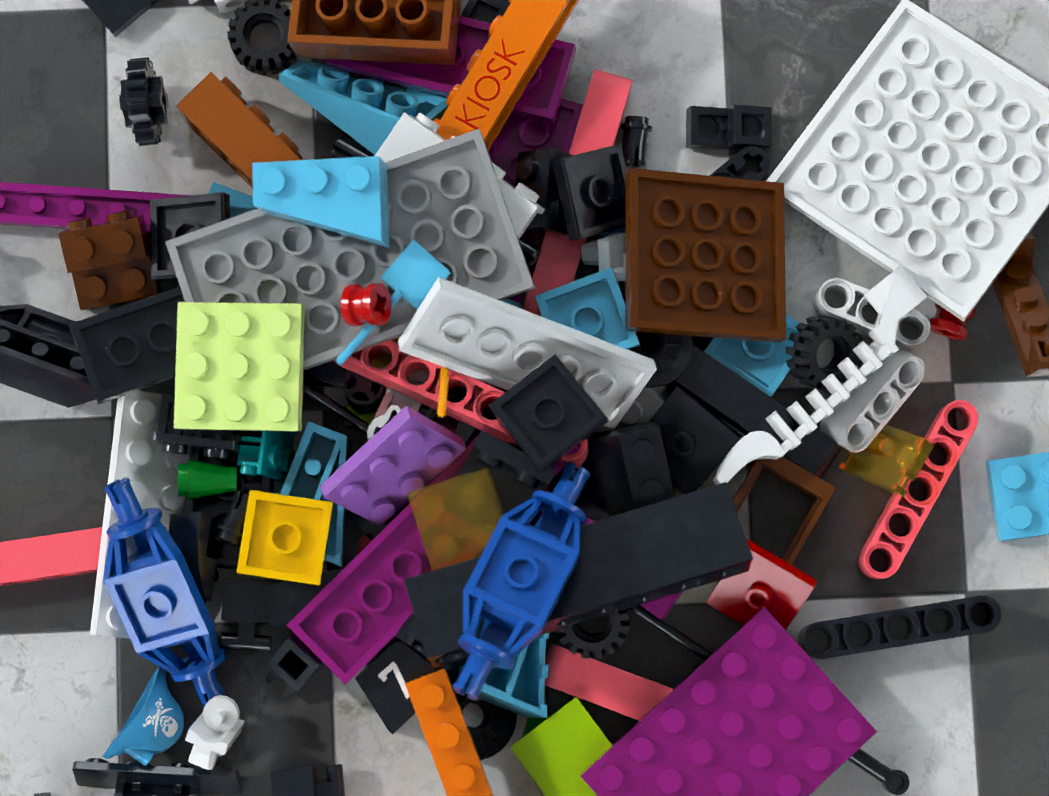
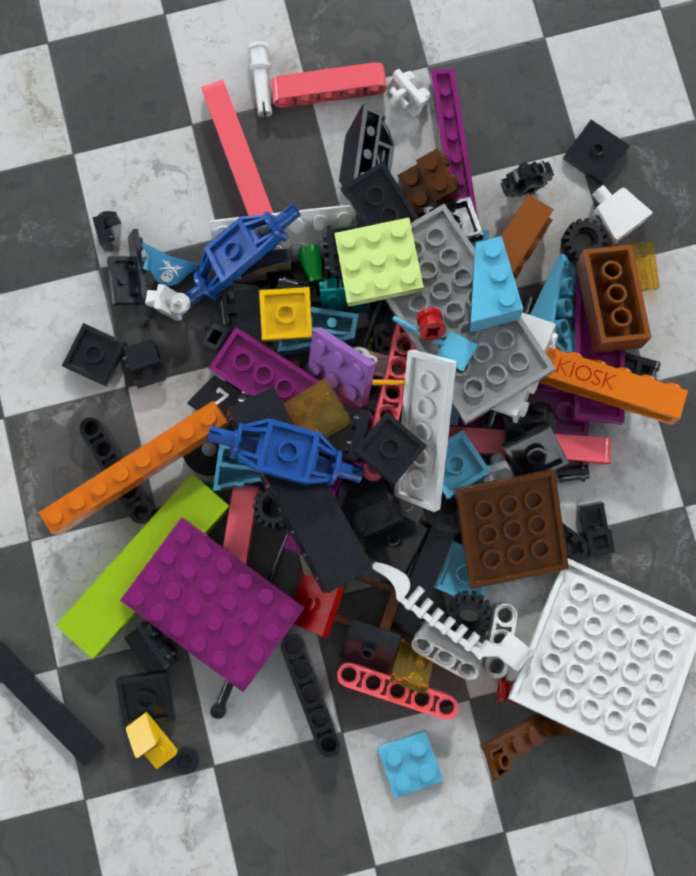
camera: 85 degrees right, 0 degrees up
none -> black plate [339,619,401,673]

